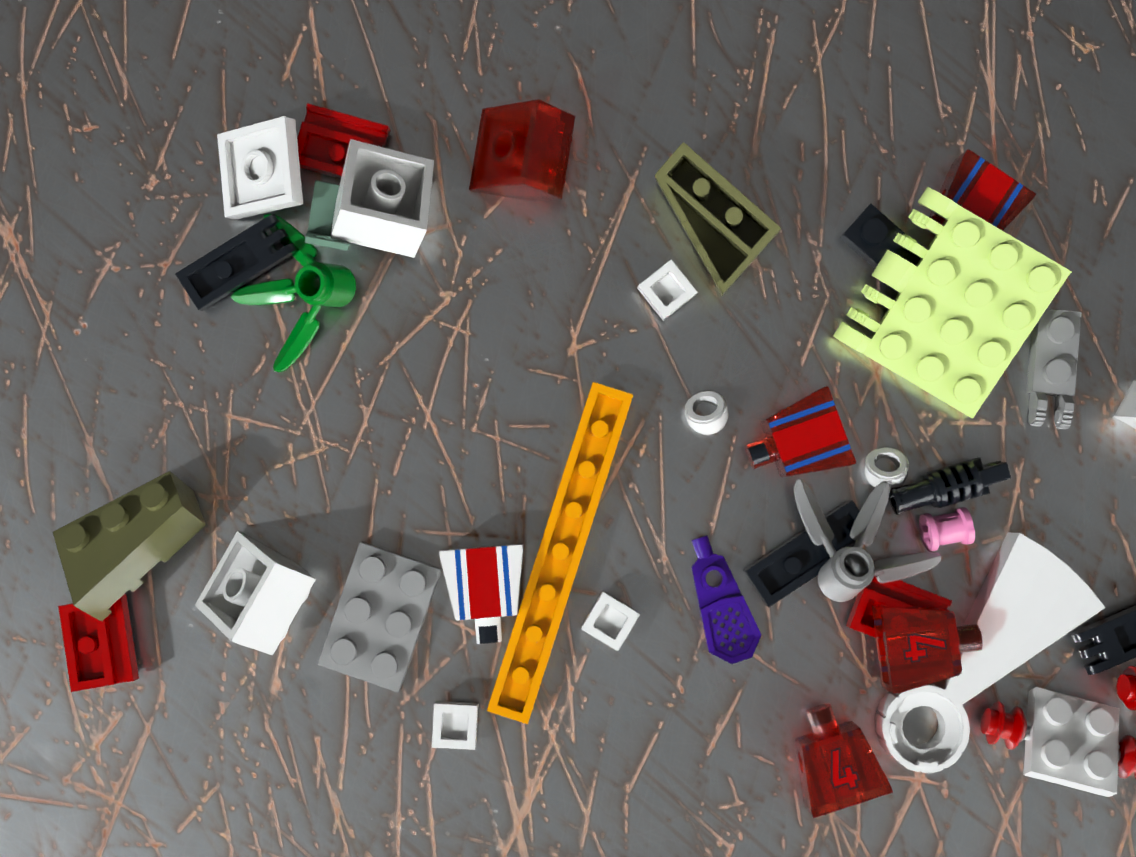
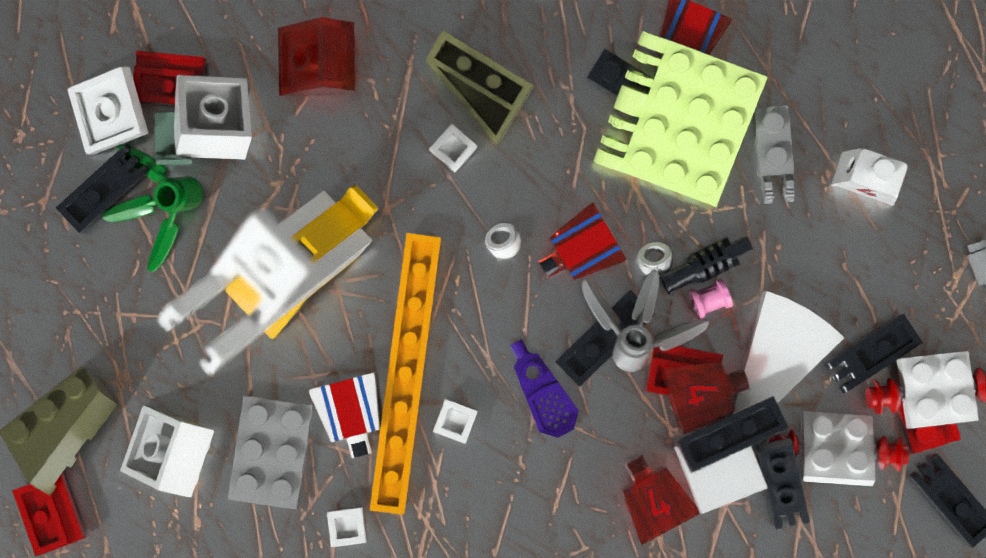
camera: 15 degrees left, 0 degrees up
none -> white piece [158,184,378,375]
none -> white tile [674,446,767,514]
none -> black plate [676,396,789,473]
none -> black hinge [756,438,810,531]

